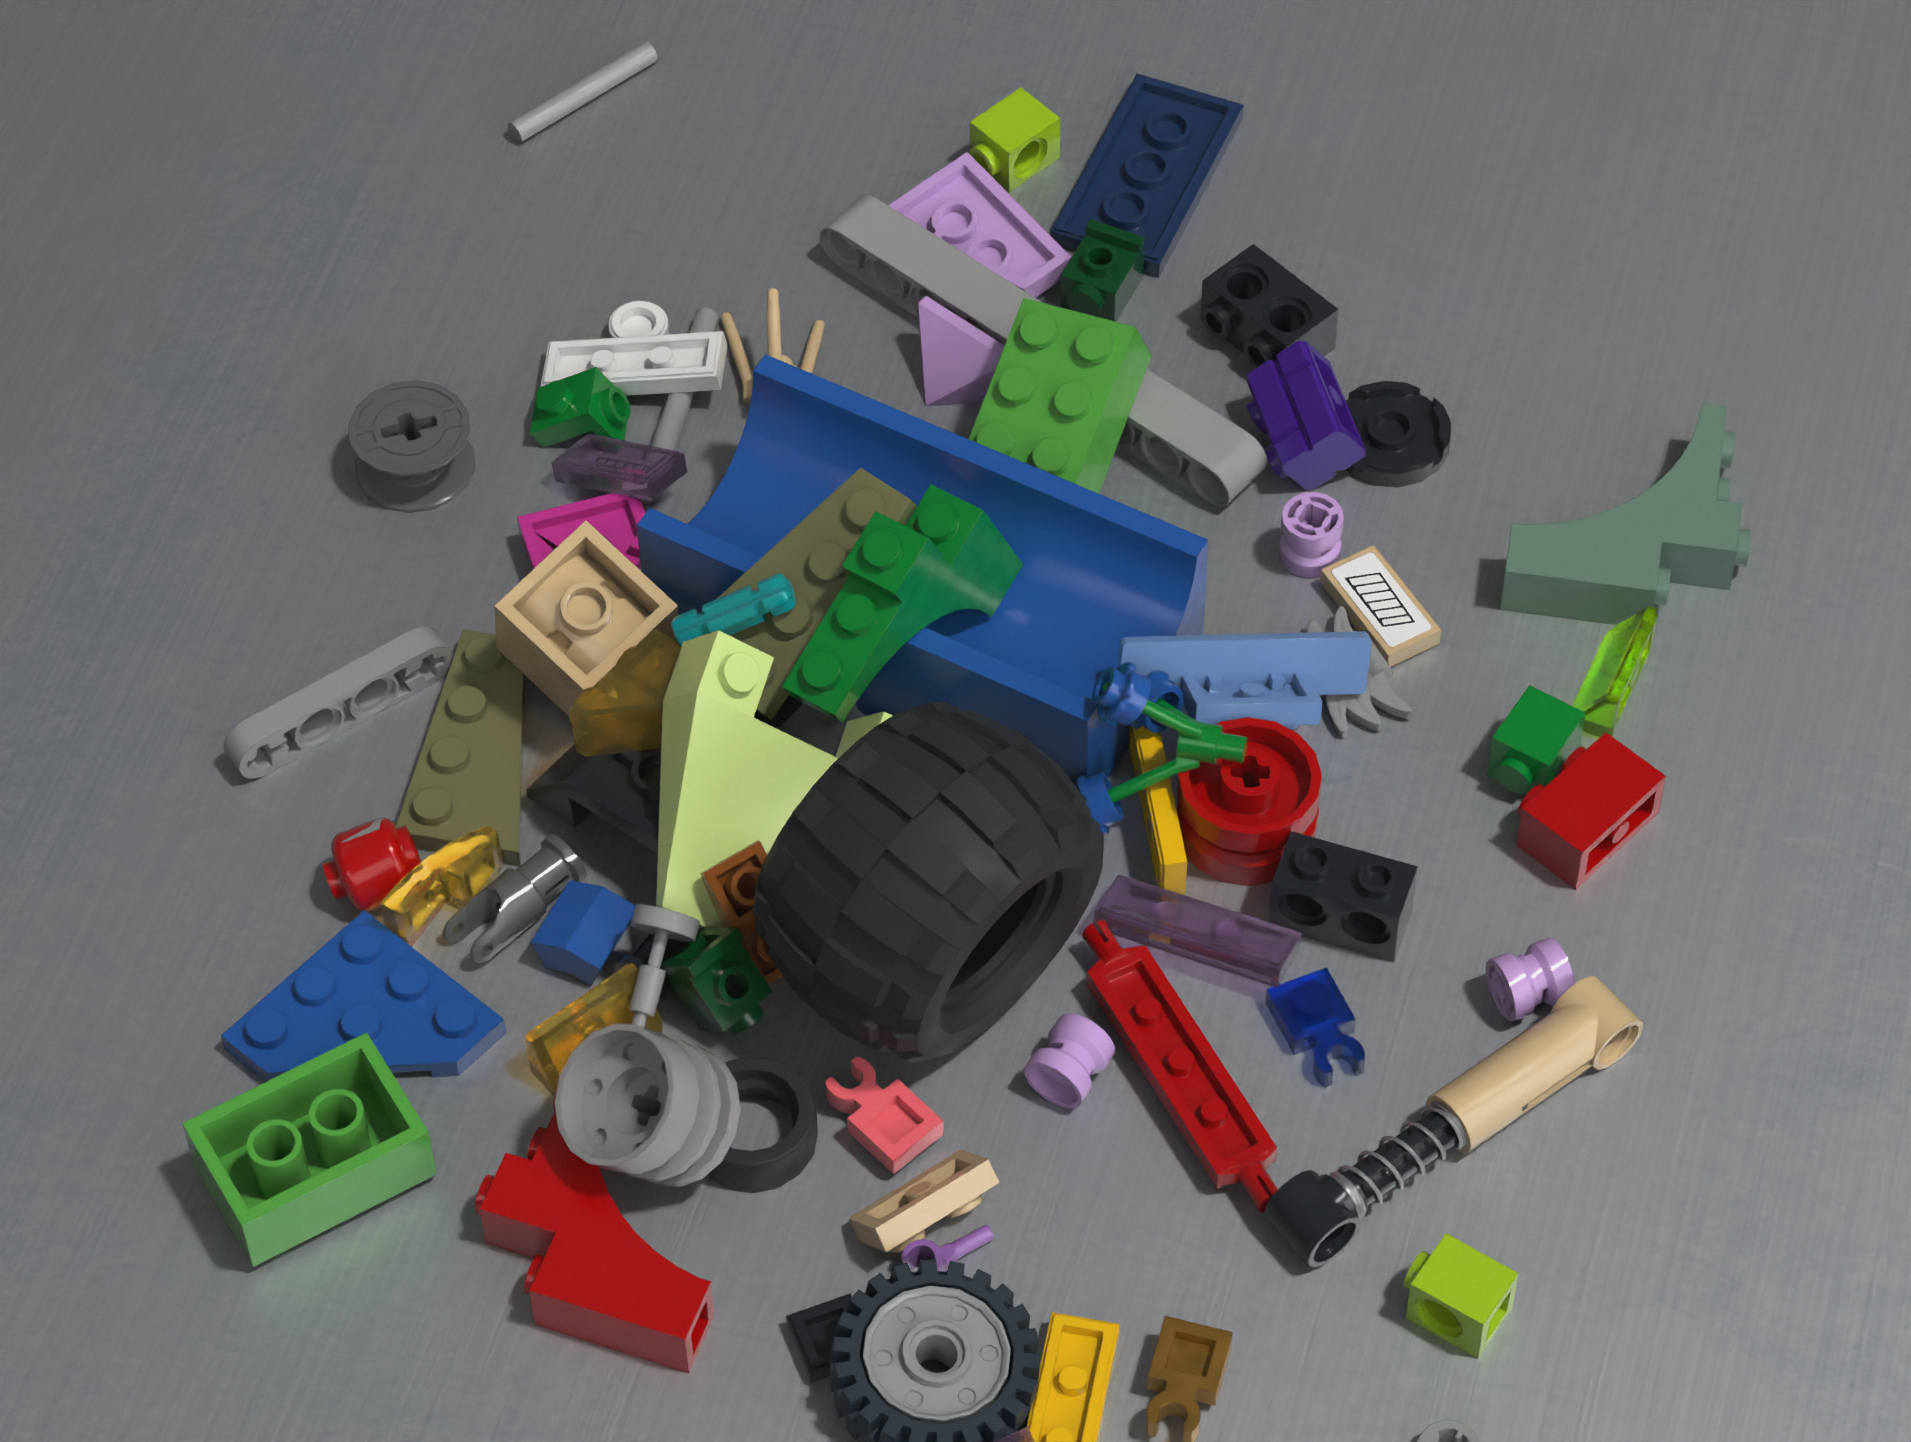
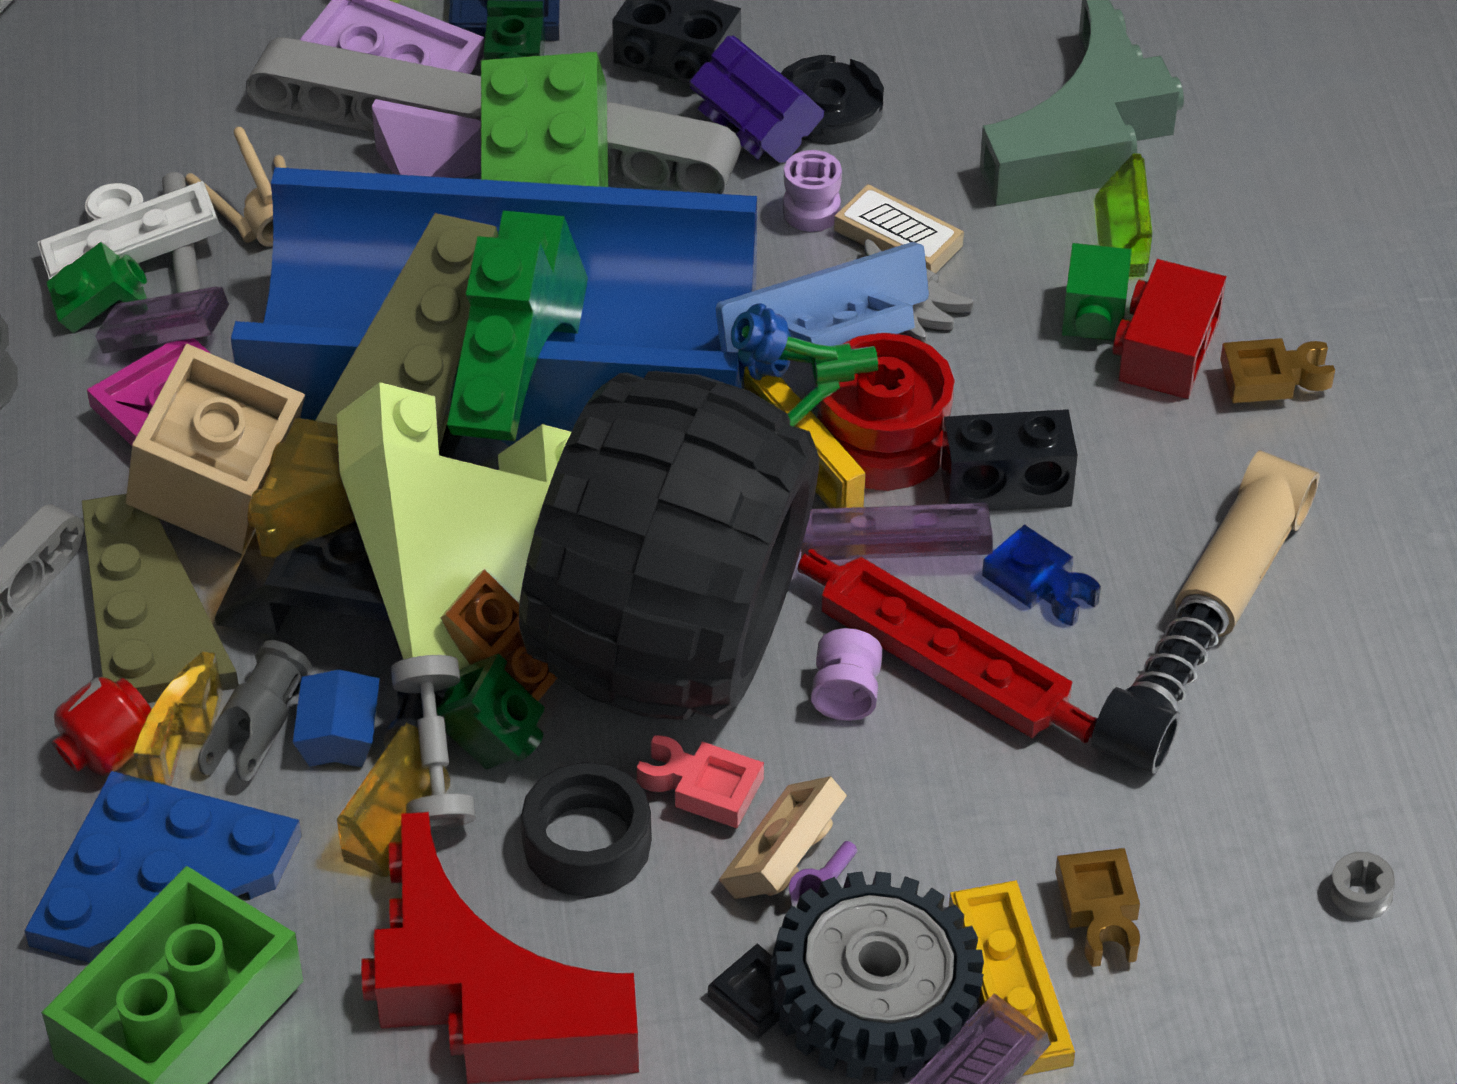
camera: 25 degrees left, 5 degrees down
light grey wheel [555,1023,741,1187] -> none
teal axle [672,573,797,647] -> none
lime brick [1403,1233,1519,1359] -> none
lavender wheel [1485,937,1575,1022] -> none
none -> pearl gold plate [1220,338,1335,403]

